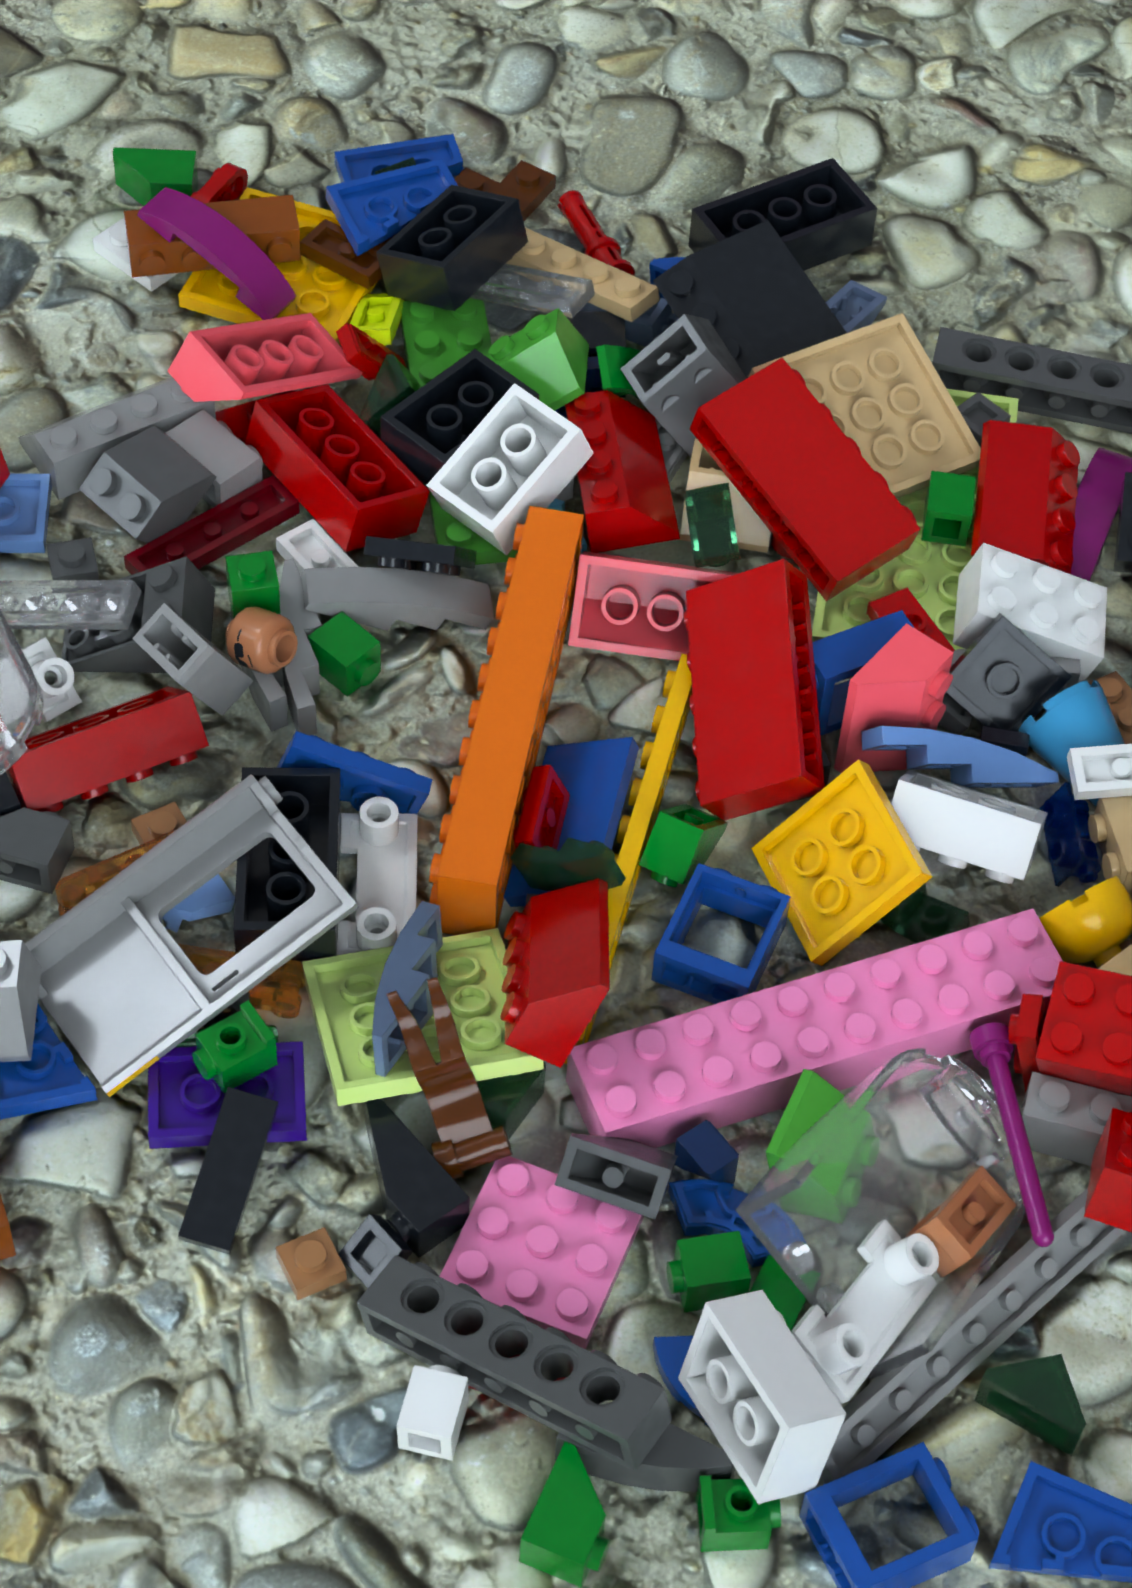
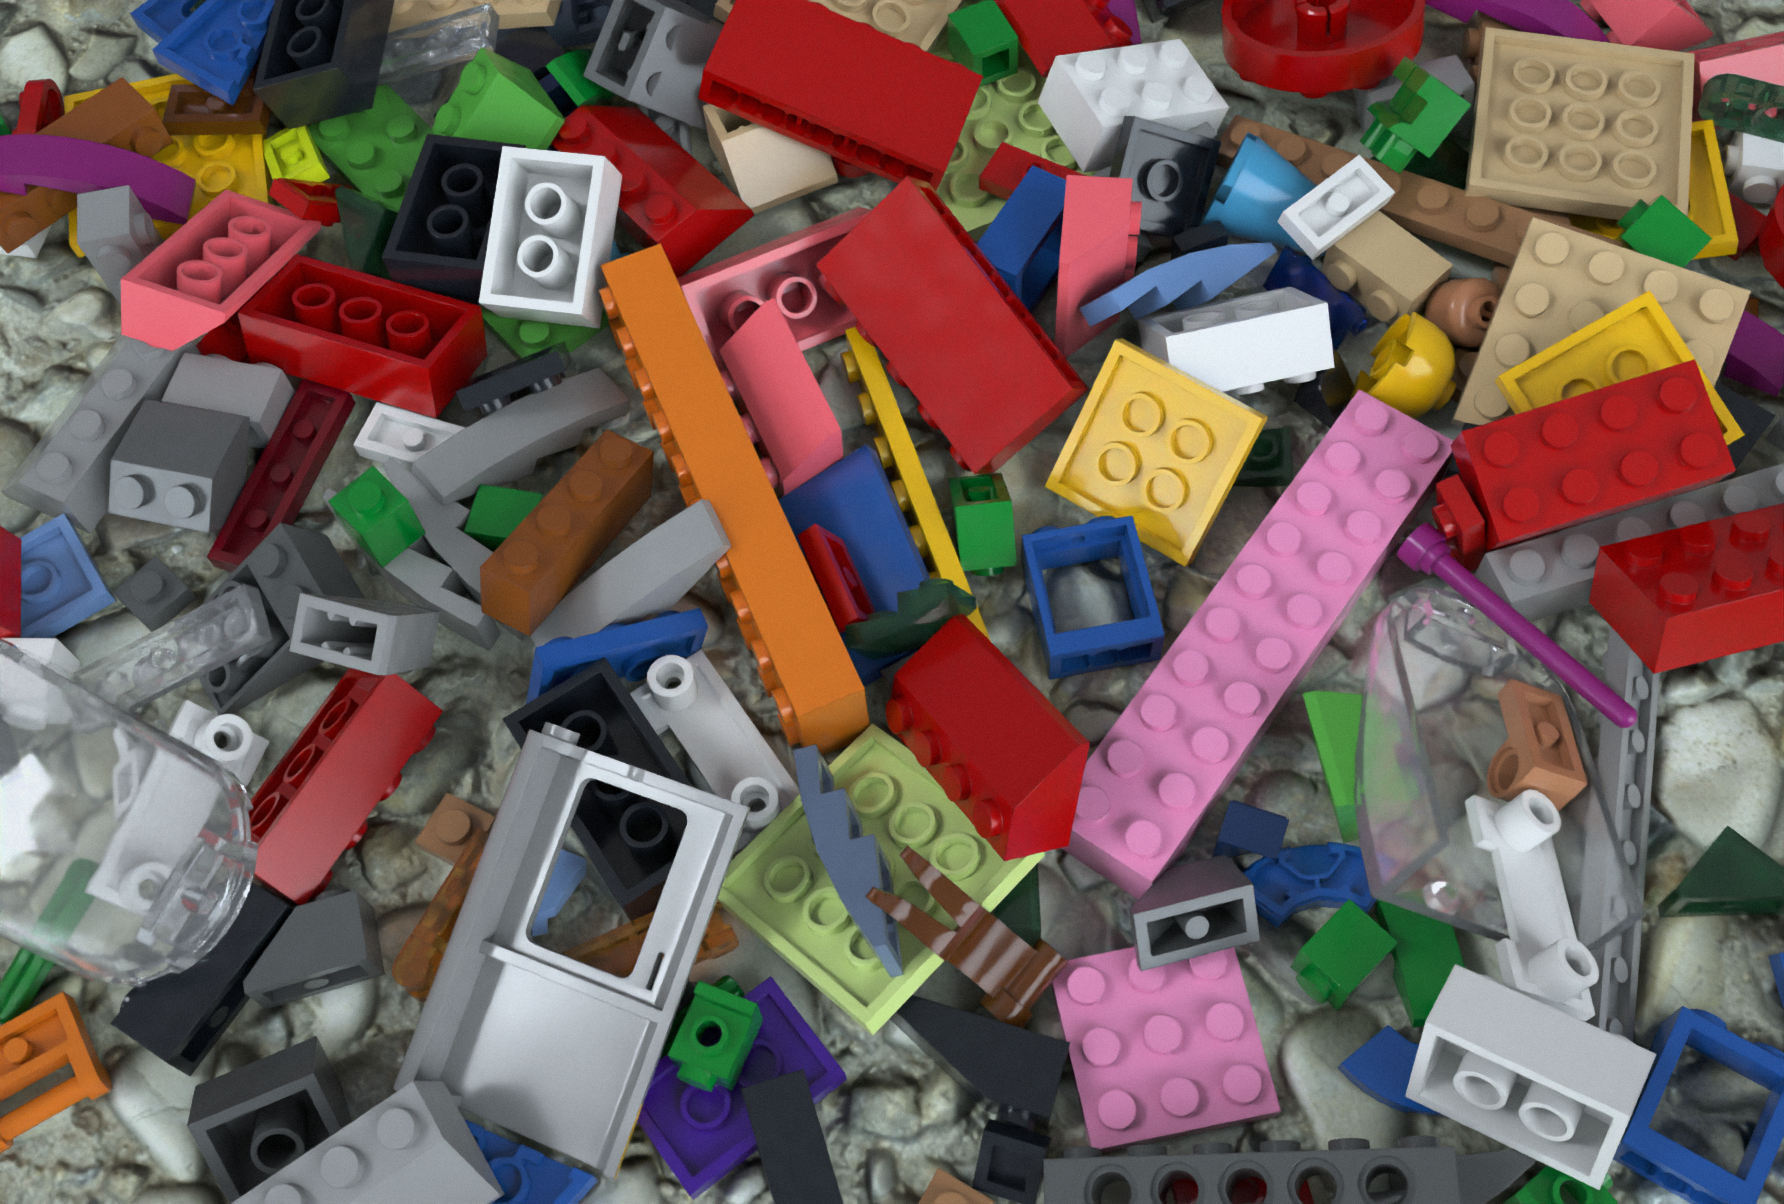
camera: 25 degrees left, 10 degrees up
nougat head [225,606,298,674] -> none
clear green slope [684,483,741,568] -> none
none -> light grey brick [77,185,164,305]
none -> dark orange brick [480,429,654,636]
none -> light grey slope [531,499,731,647]
none -> coral slope [719,298,844,497]
none -> black slope [1293,348,1355,428]

